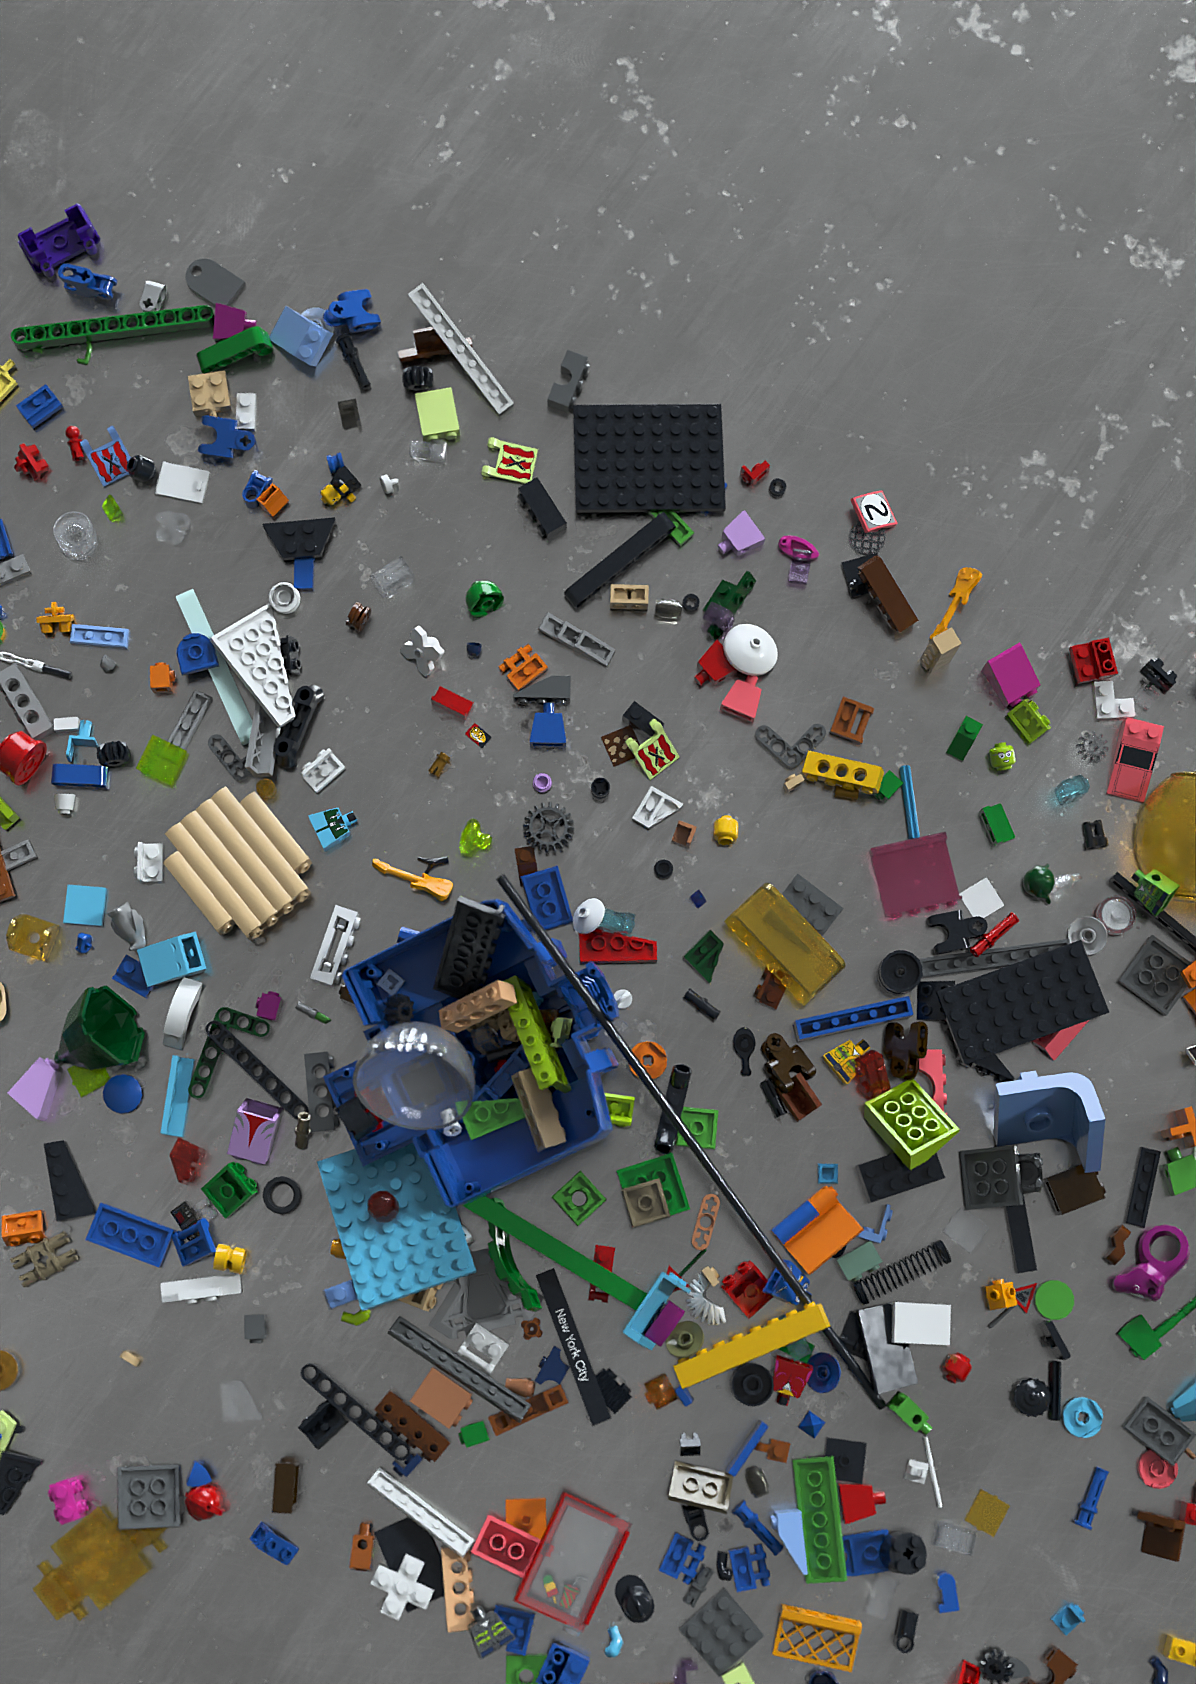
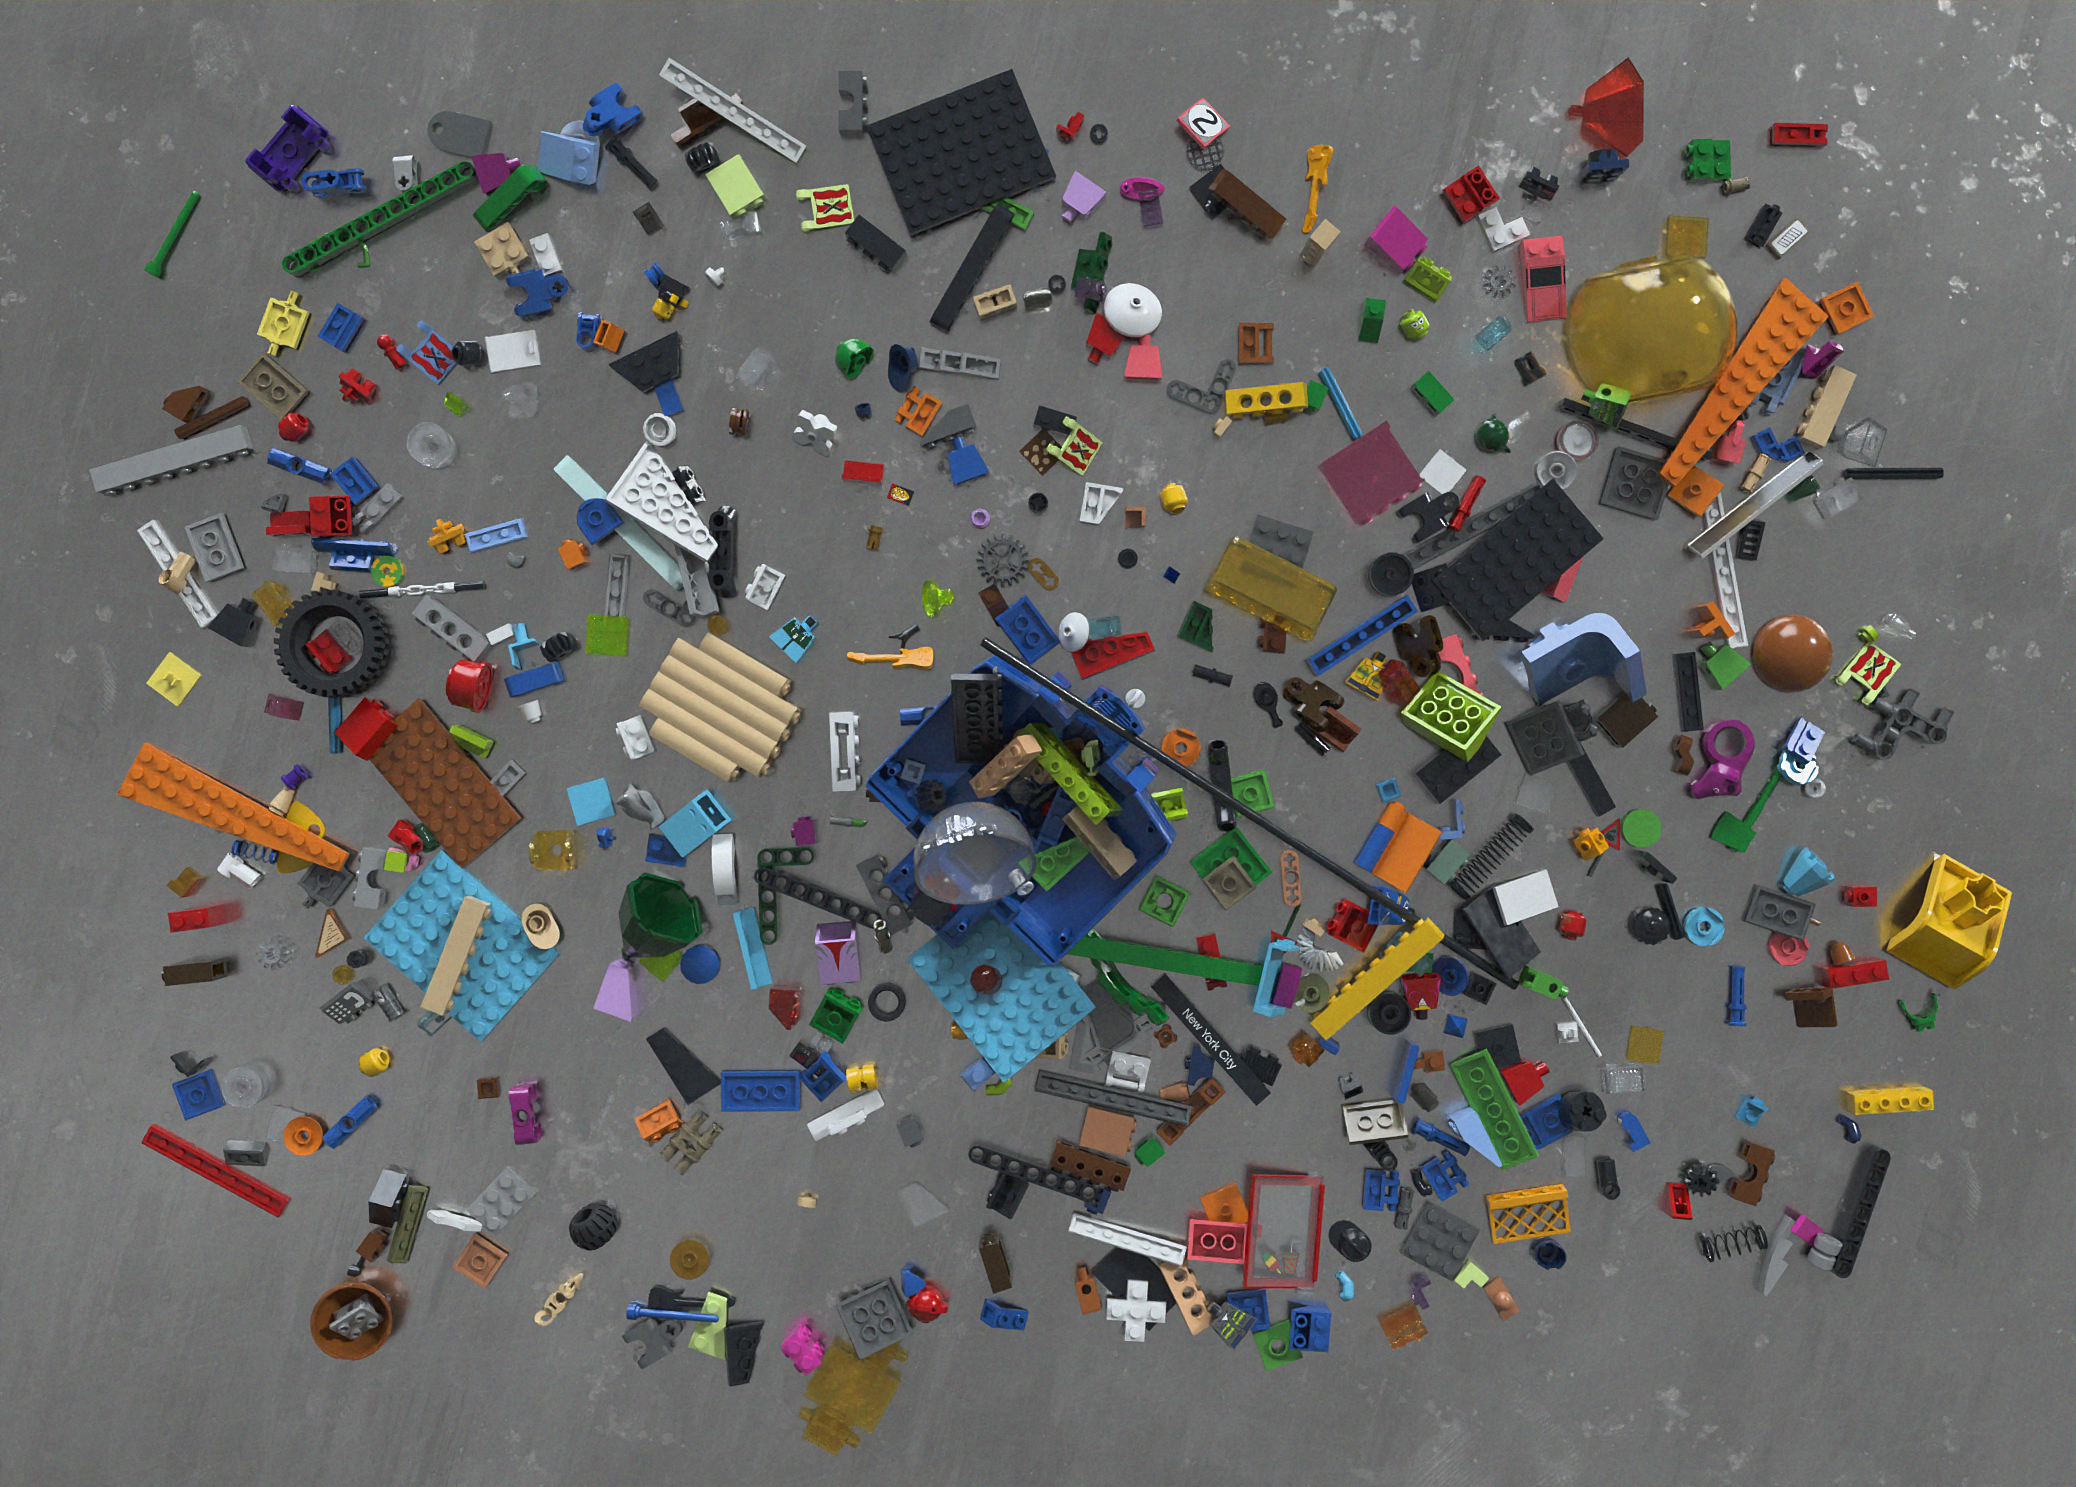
camera: 15 degrees left, 10 degrees up
none -> dark blue piece [888,344,918,391]
none -> pearl gold beam [1028,558,1059,590]
none -> black piece [1462,972,1497,1005]

